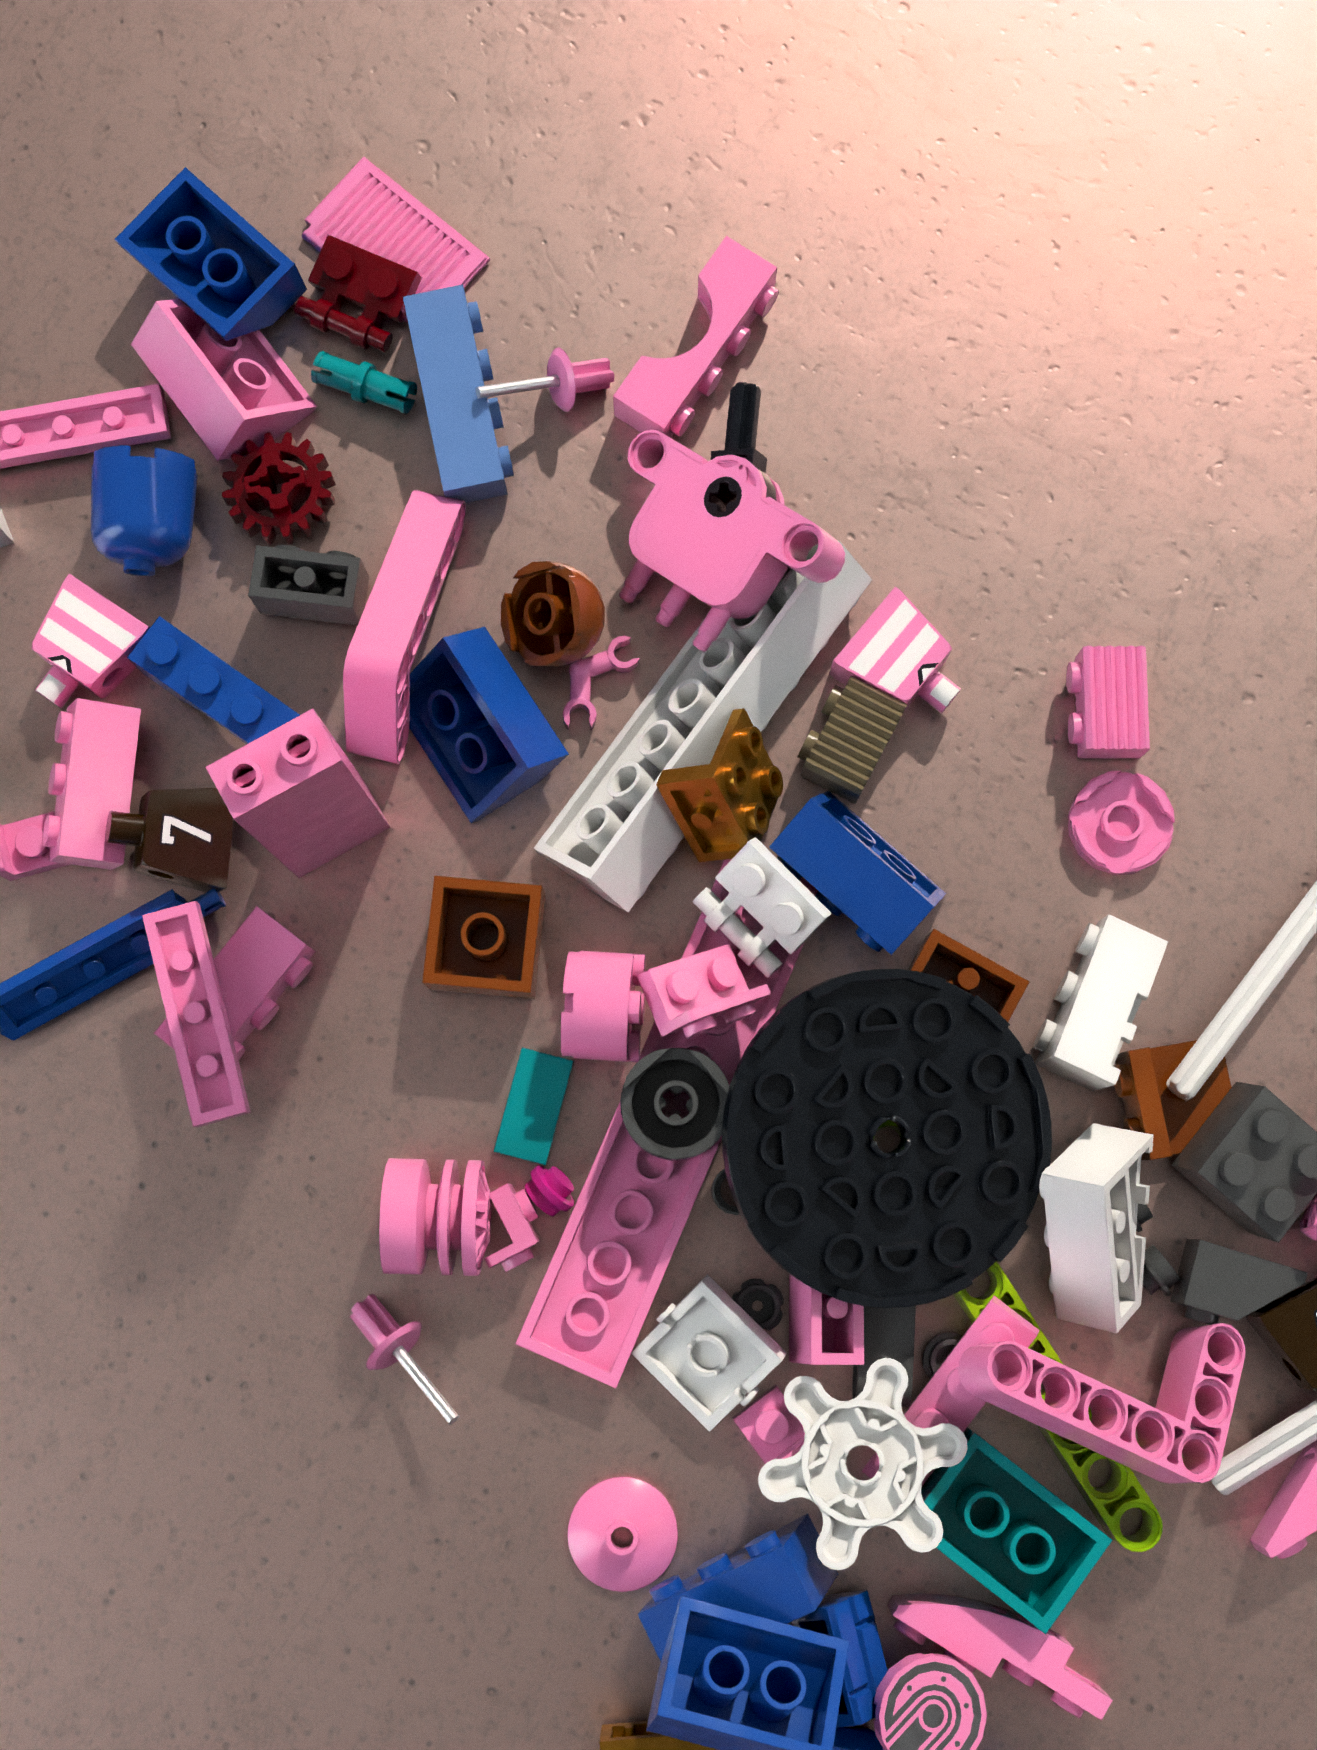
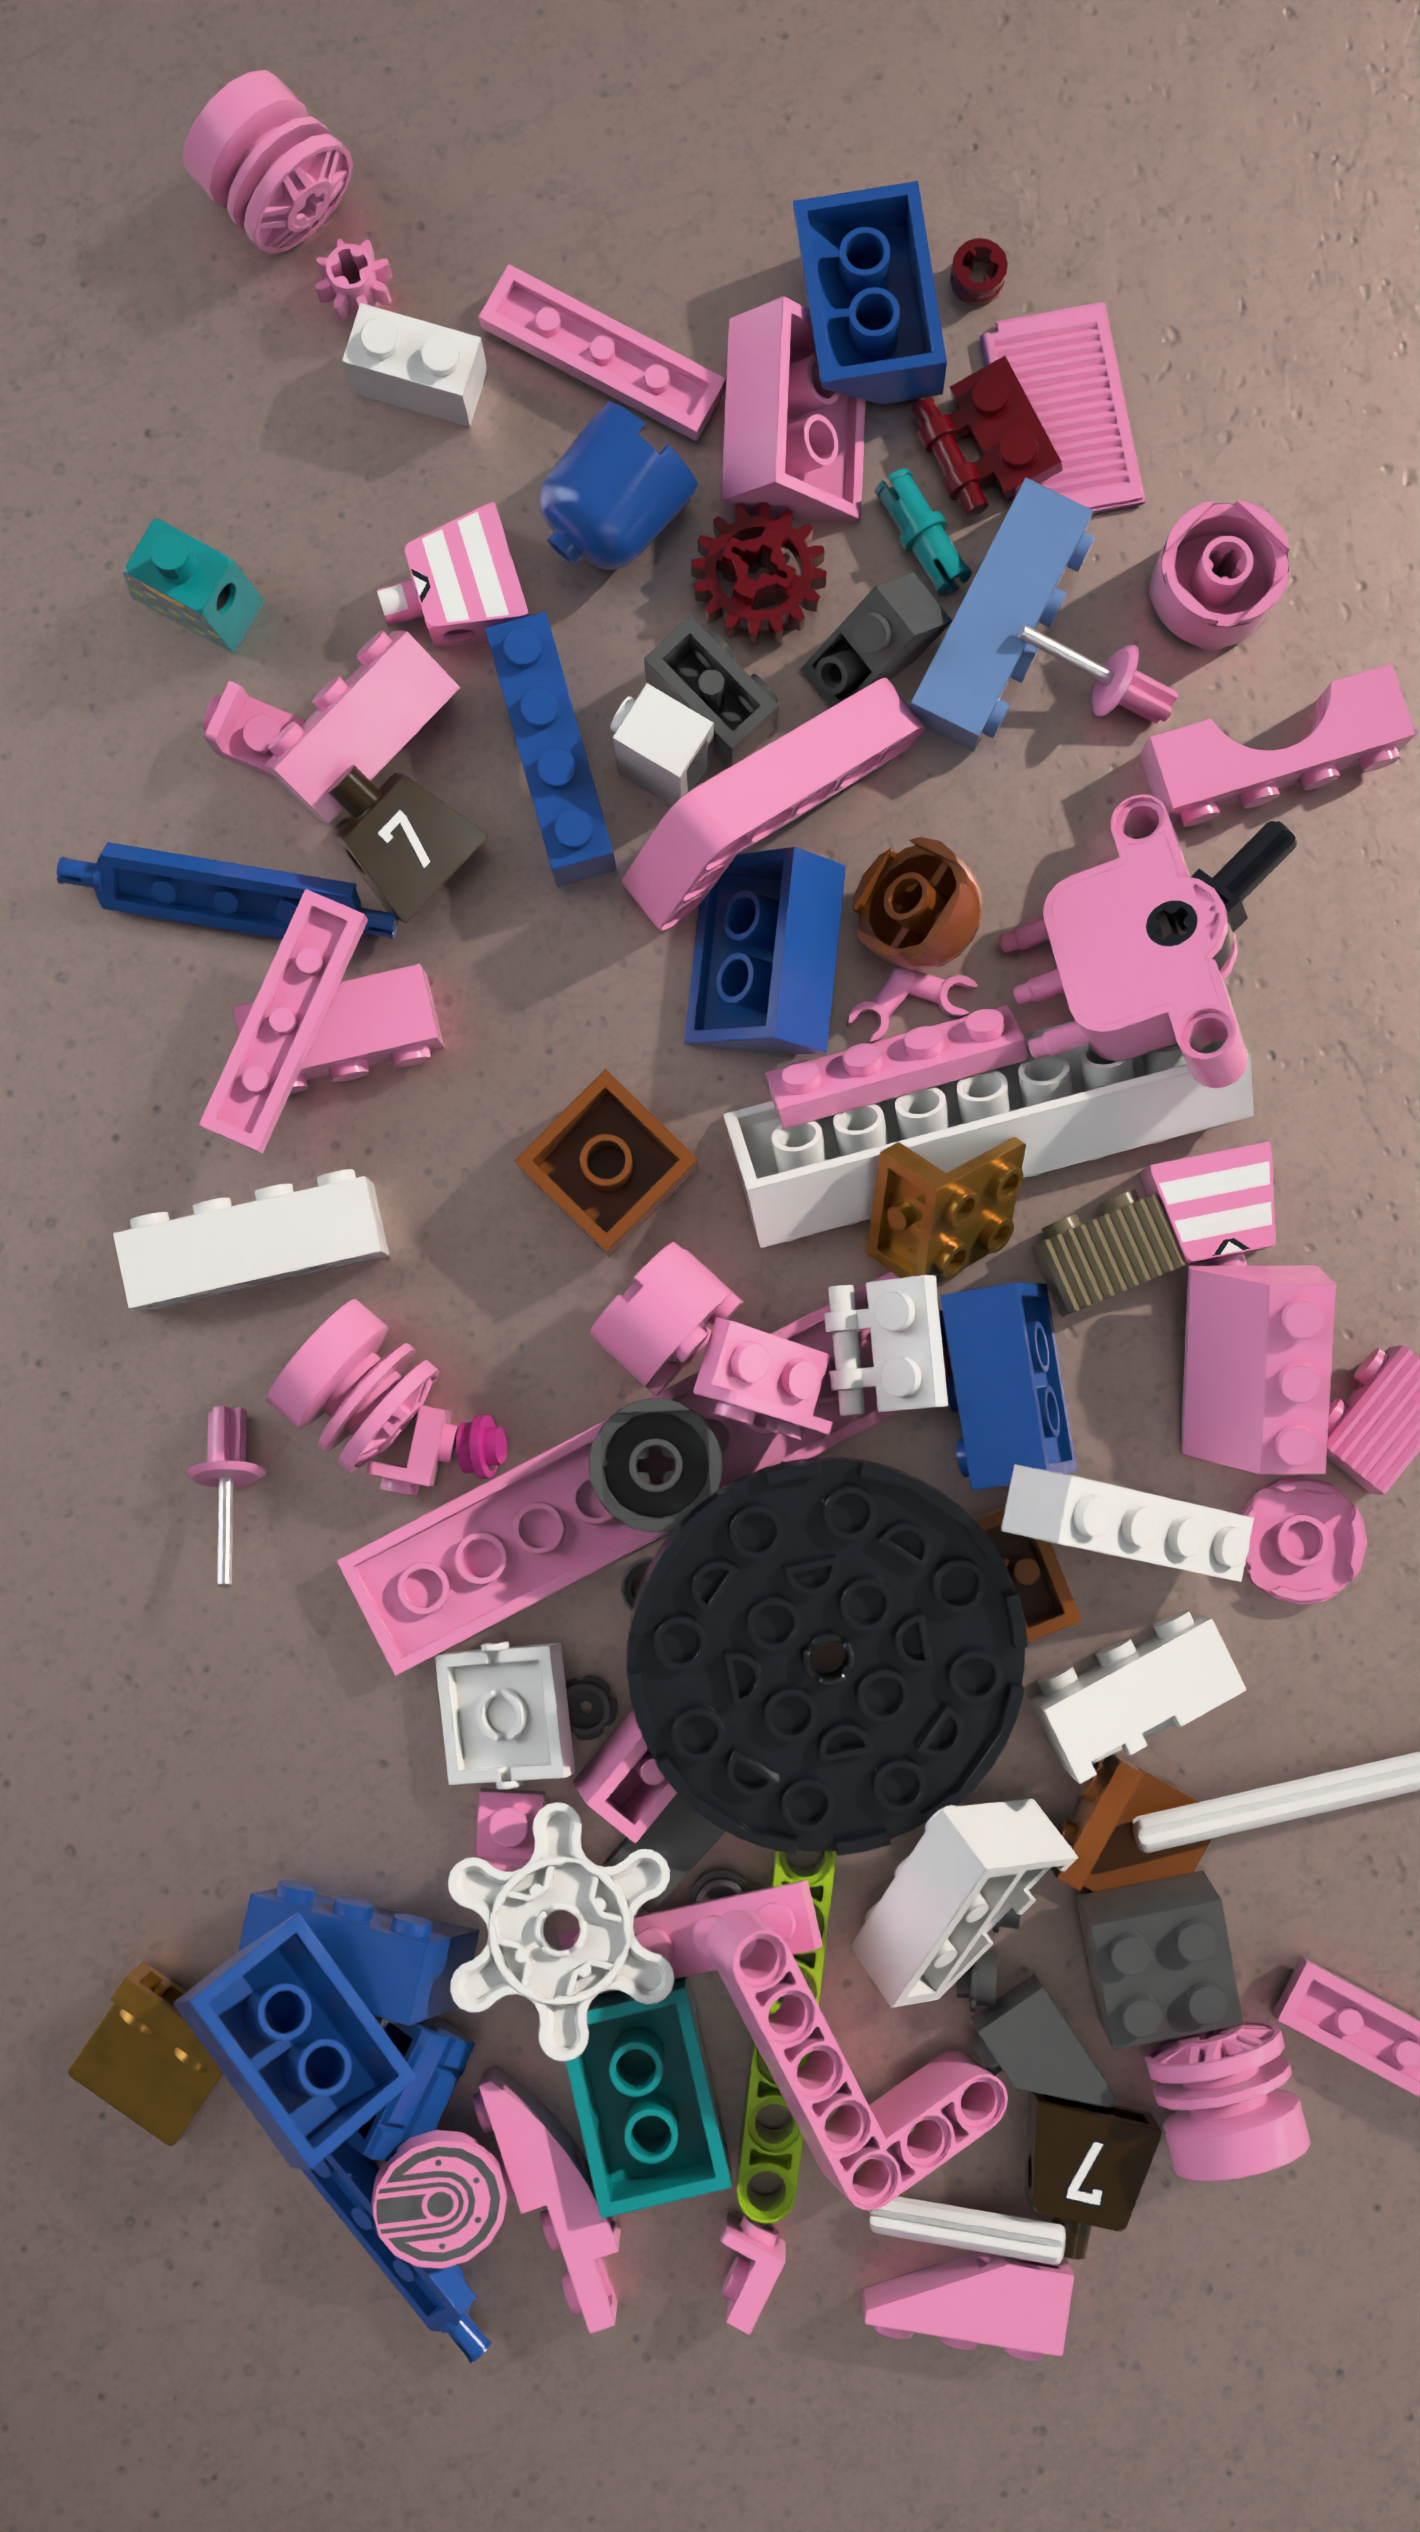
camera: 40 degrees right, 5 degrees up
bright pink brick [205,709,390,878] -> none
teal tile [494,1047,574,1166] -> none
bright pink dish [568,1477,678,1592] -> none
none -> white brick [113,1169,390,1312]
none -> white brick [610,683,714,806]
none -> bright pink bracket [720,2212,786,2335]
none -> bright pink plate [765,1005,1028,1129]
none -> dark grey slope [801,573,952,707]
none -> dark red bush [950,238,1008,306]
none -> white brick [1001,1465,1254,1582]
none -> bright pink brick [1148,500,1290,652]
none -> bright pink slope [1181,1265,1336,1475]

